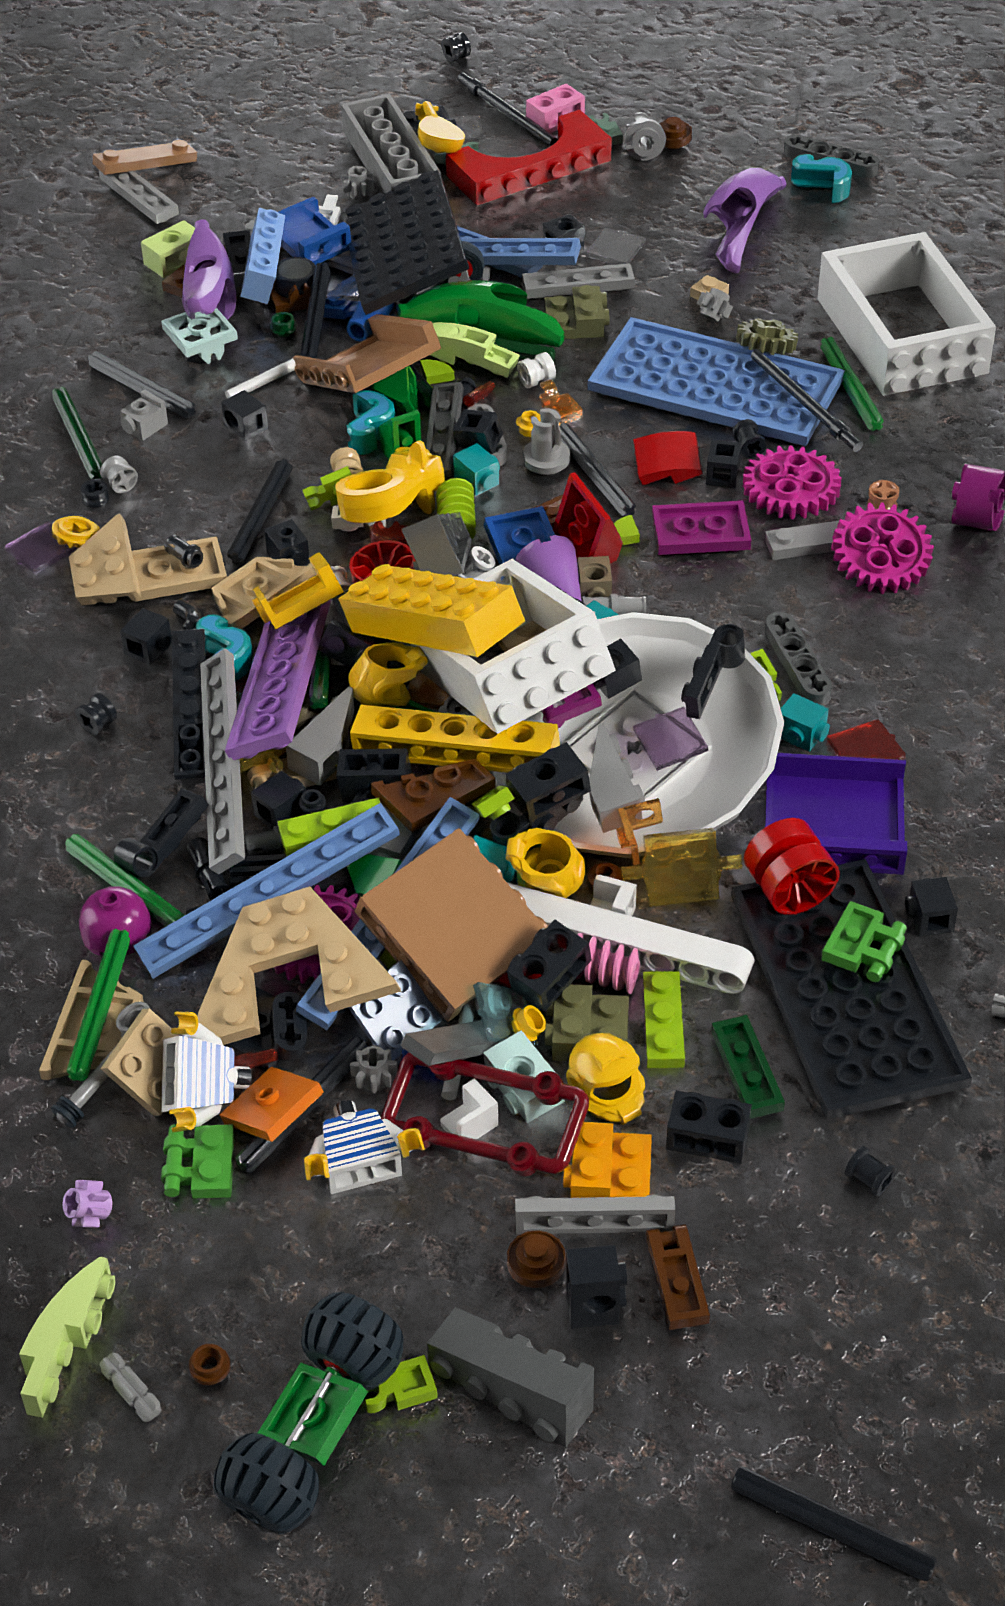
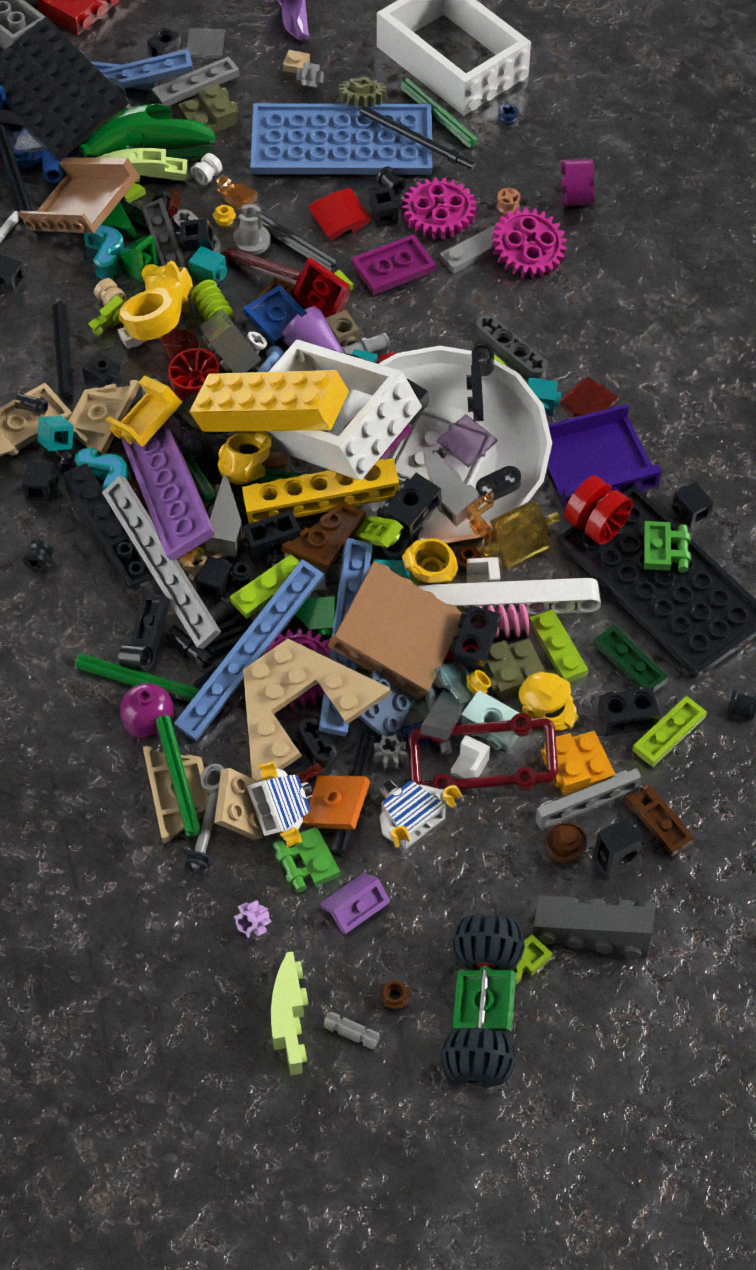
camera: 25 degrees left, 10 degrees up
none -> teal brick [37,416,74,451]
none -> dark red axle [222,247,301,285]
none -> medium lavender panel [320,873,391,934]
none -> black beam [475,466,521,503]
none -> dark blue bush [498,104,519,125]
none -> lime plate [632,696,707,767]

